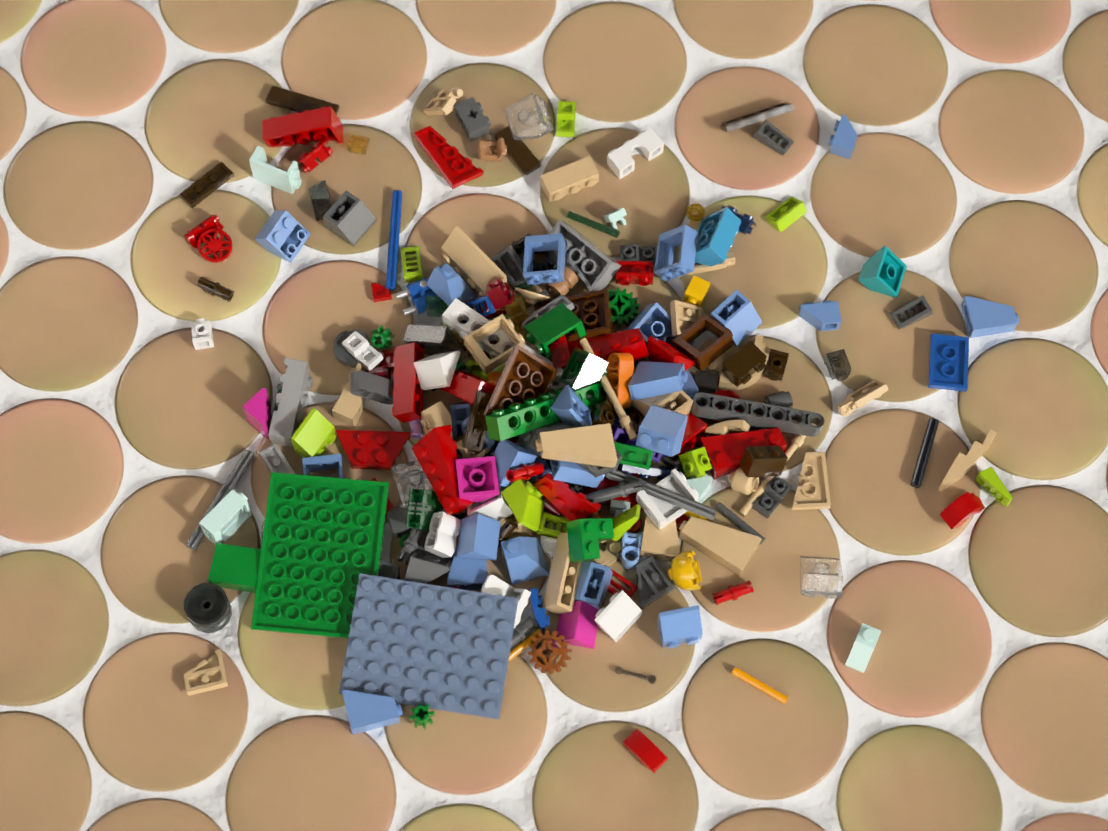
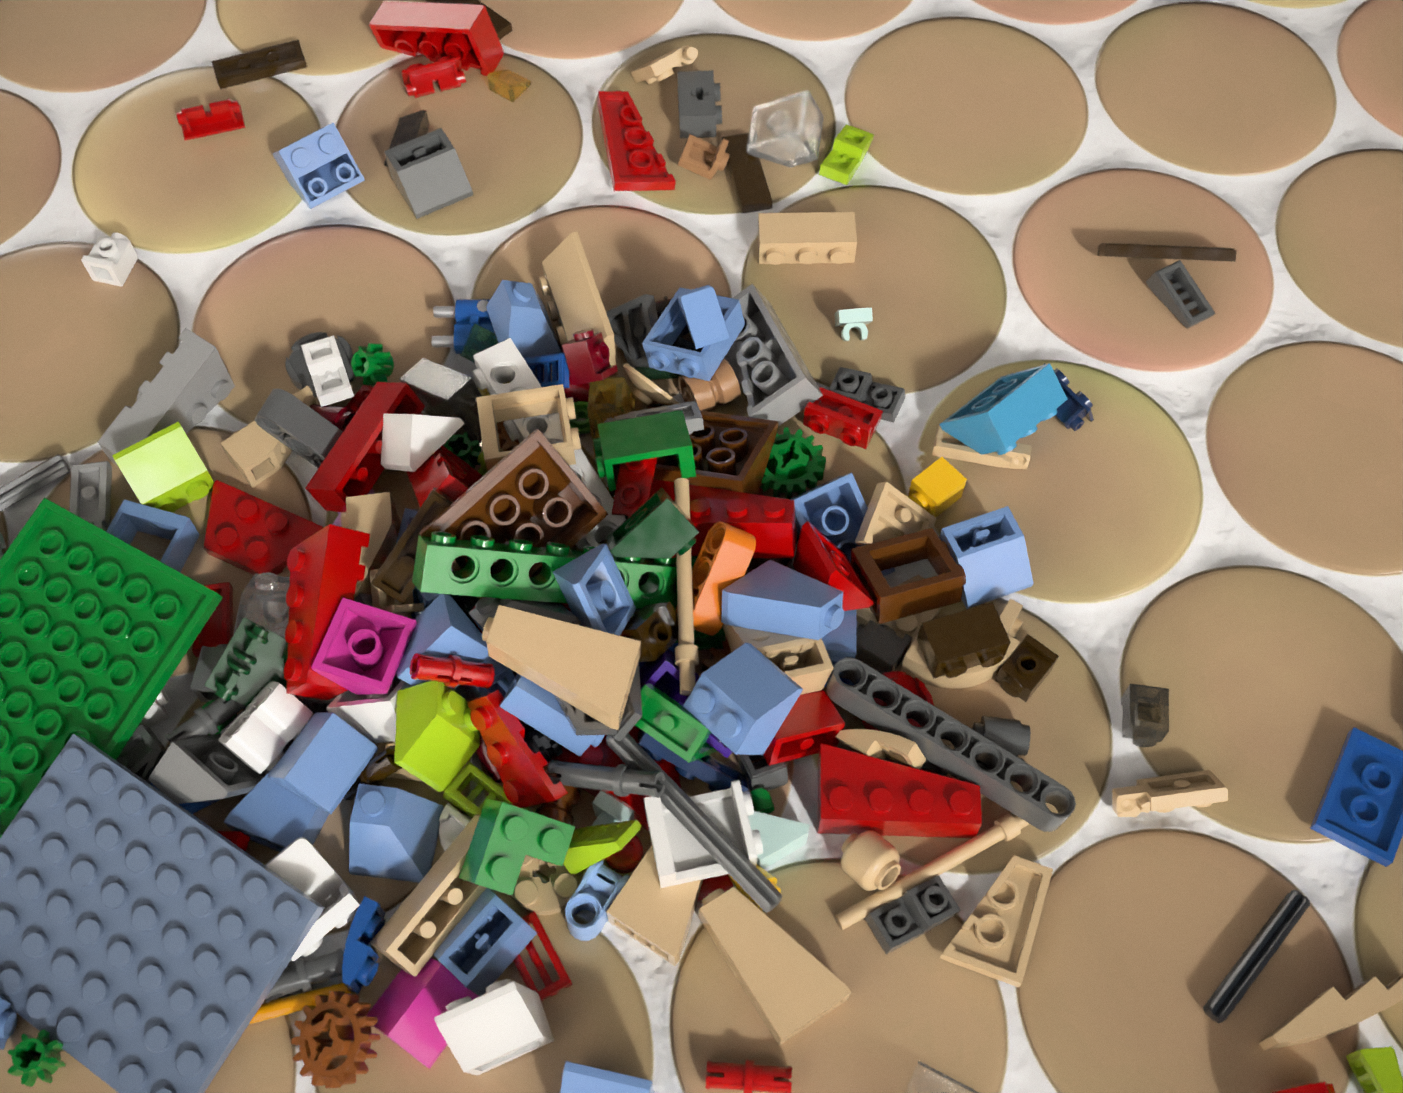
camera: 25 degrees right, 5 degrees down
red wheel [197,229,232,263] -> none
dark brown axle [197,277,234,302] -> none
dark pink slope [242,388,271,439] -> none
light aqua panel [249,146,302,195] -> none
red tile [371,283,392,302] -> none
blue axle [386,190,402,290] -> none
lime slope [401,246,423,282] -> none
clear green bar [567,211,620,238] -> none
white arch [607,128,664,179] -> none
dark grey wing [636,556,674,609] -> none
medium blue window [654,224,698,281] -> none
yellow cylinder [668,550,701,591] -> none
lime brick [679,447,712,478] -> none
clear yellow plate [686,203,705,221] -> none
dark grey bar [715,502,765,545] -> none
dark brown brick [739,445,788,477] -> none
lime slope [765,196,806,232] -> none
medium blue slope [799,300,842,331] -> none
medium blue slope [828,114,858,159] -> none
teal slope [858,246,907,298] -> none
dark grey slope [890,295,933,330] -> none
none -> medium blue slope [677,284,729,349]

